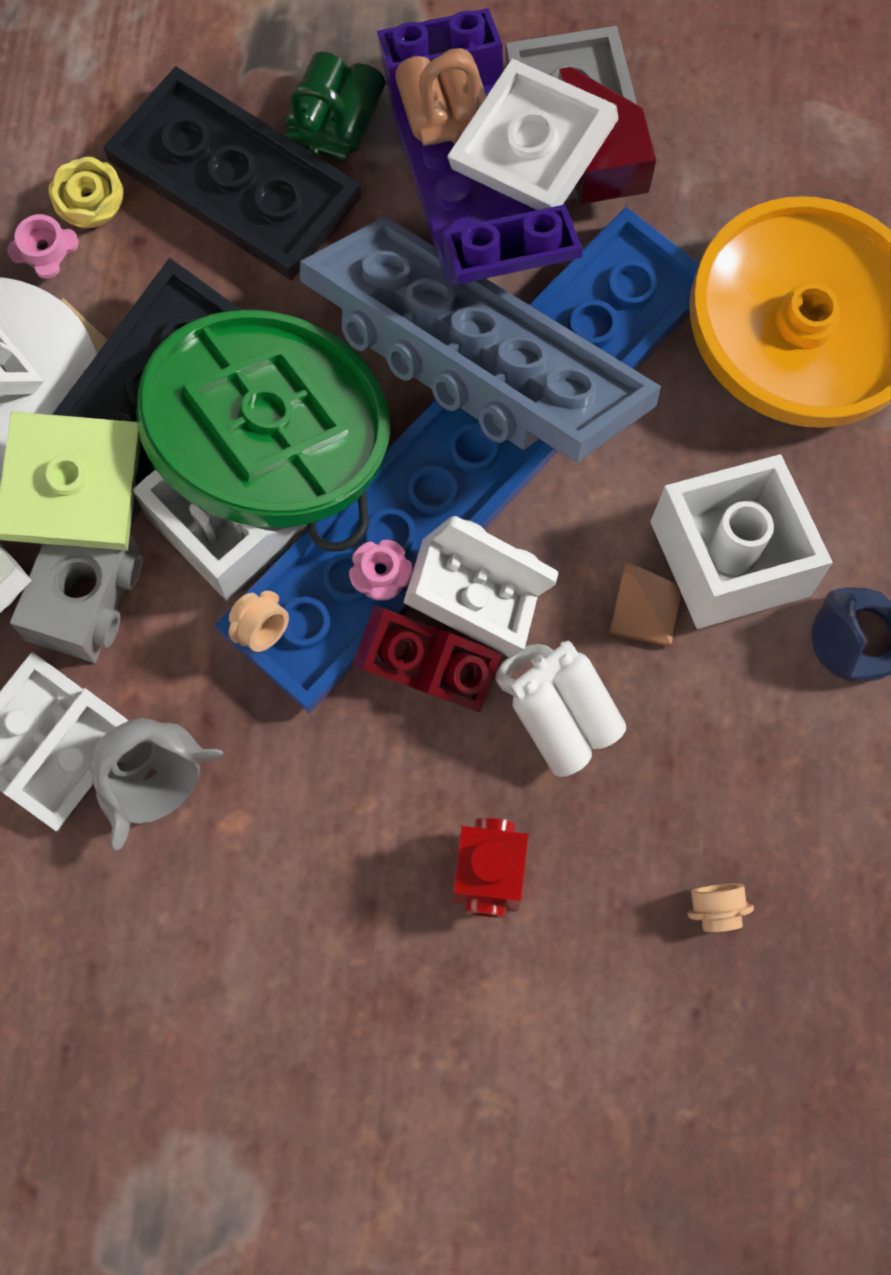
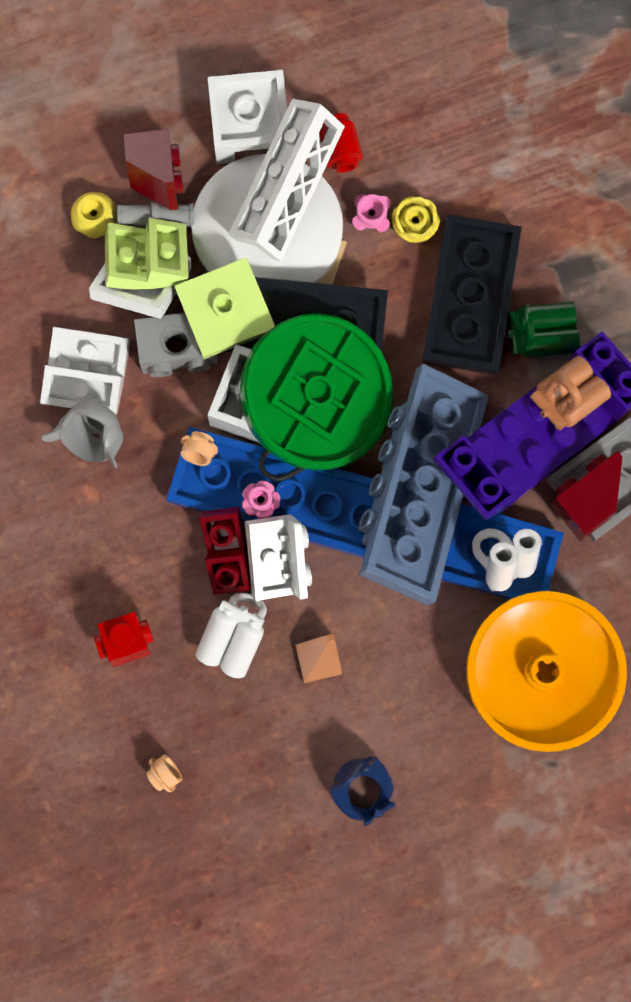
camera: 65 degrees right, 5 degrees up
white plate [447,59,618,210] -> none
white brick [650,454,833,629] -> none
none -> white piece [472,529,541,592]

